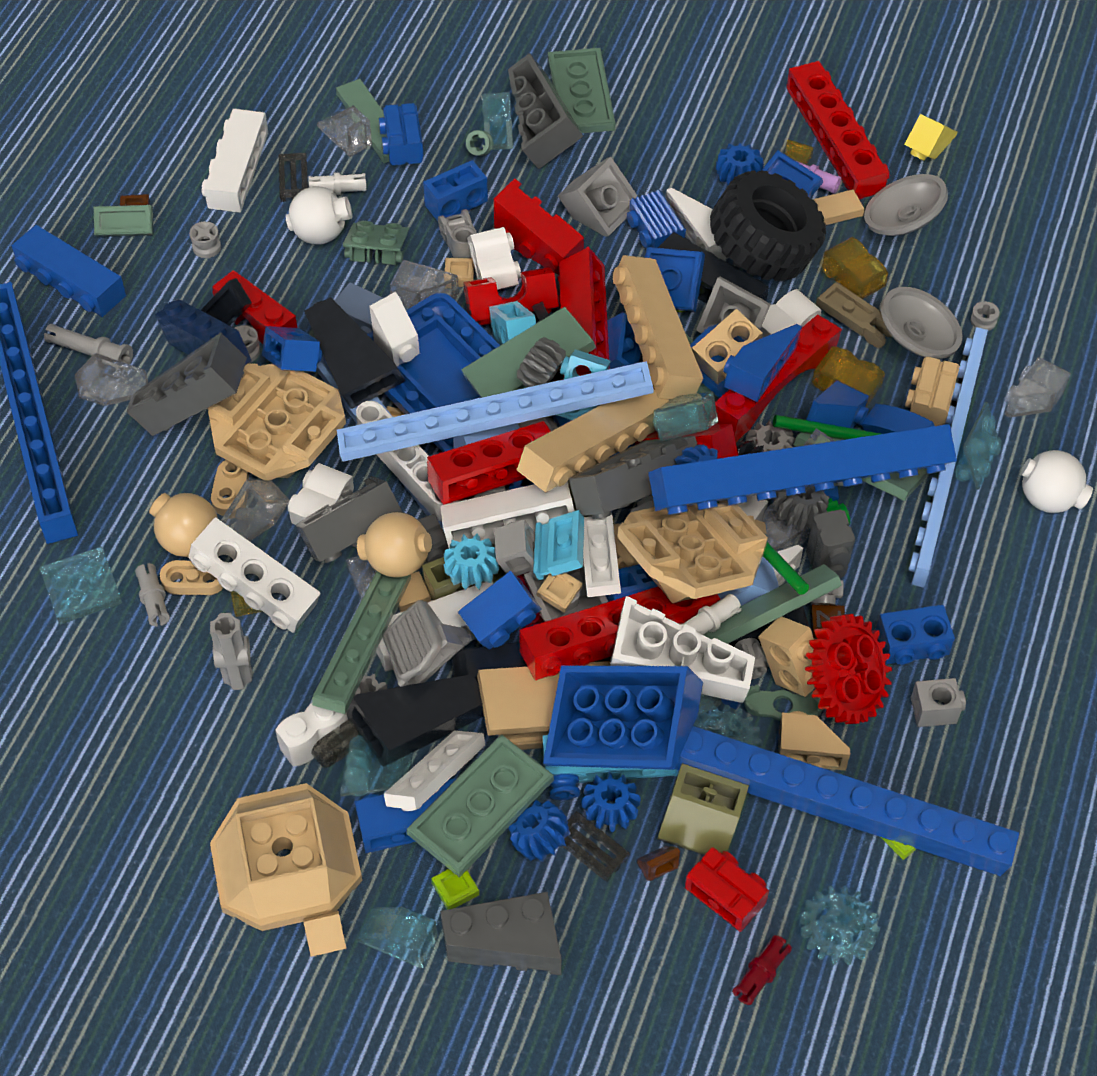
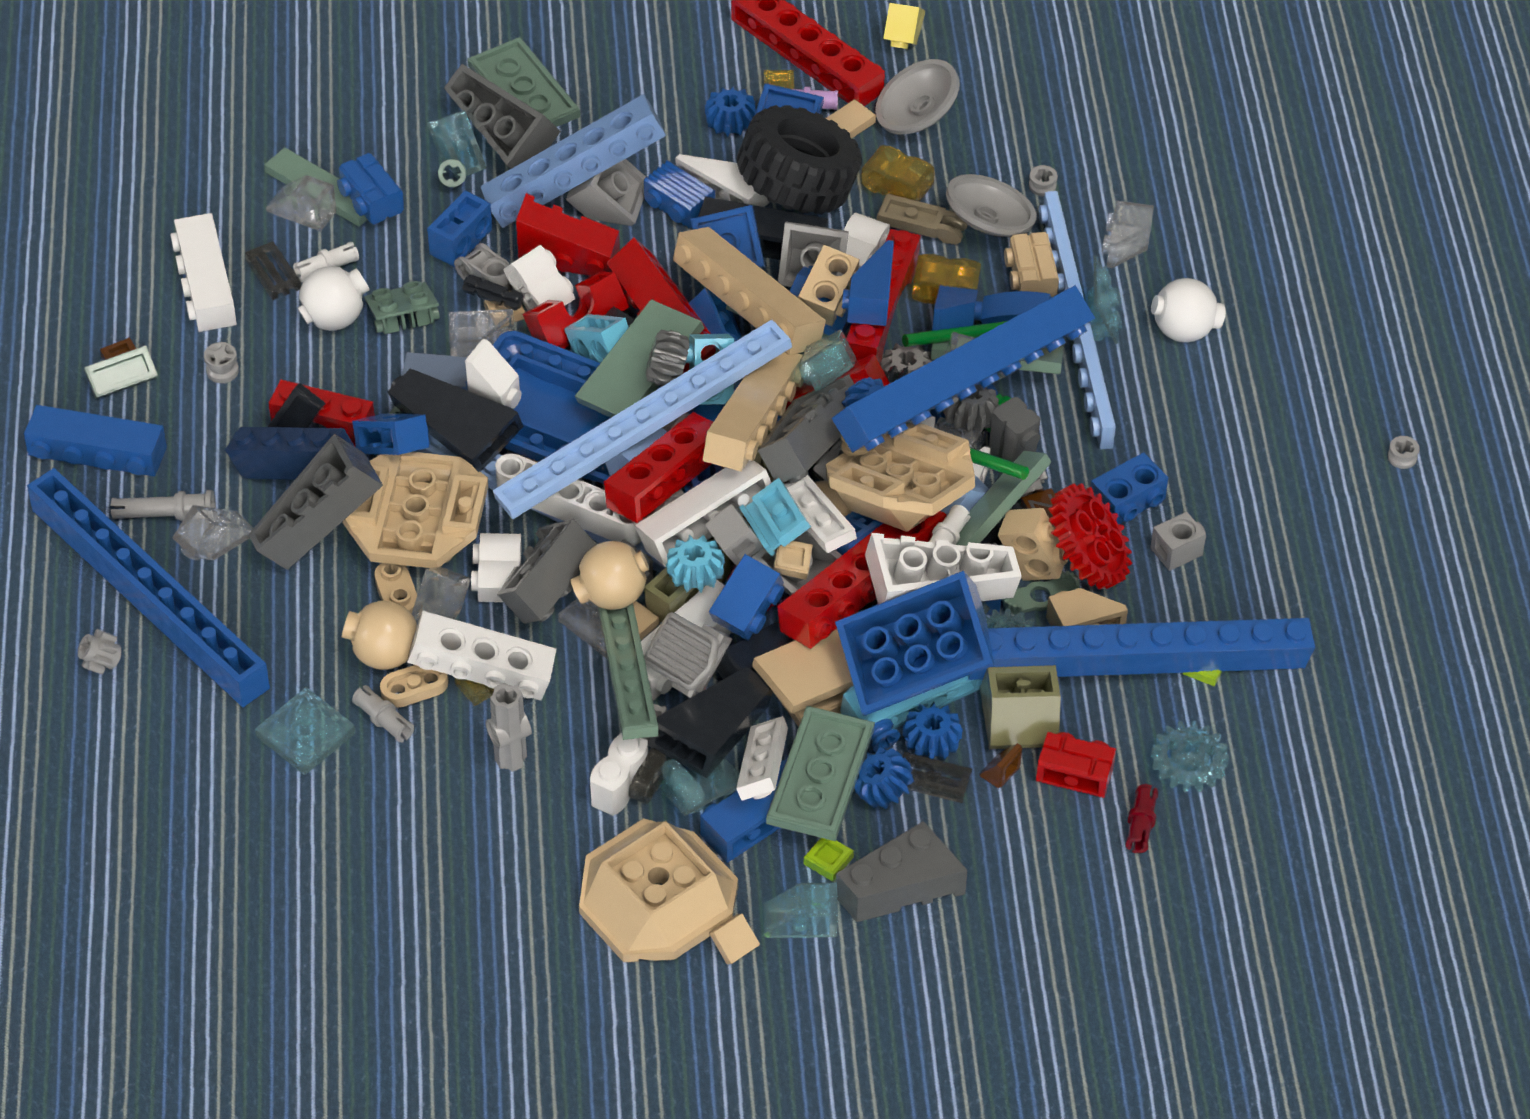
camera: 25 degrees left, 5 degrees down
none -> black axle [462,275,524,311]
none -> medium blue brick [480,94,666,228]

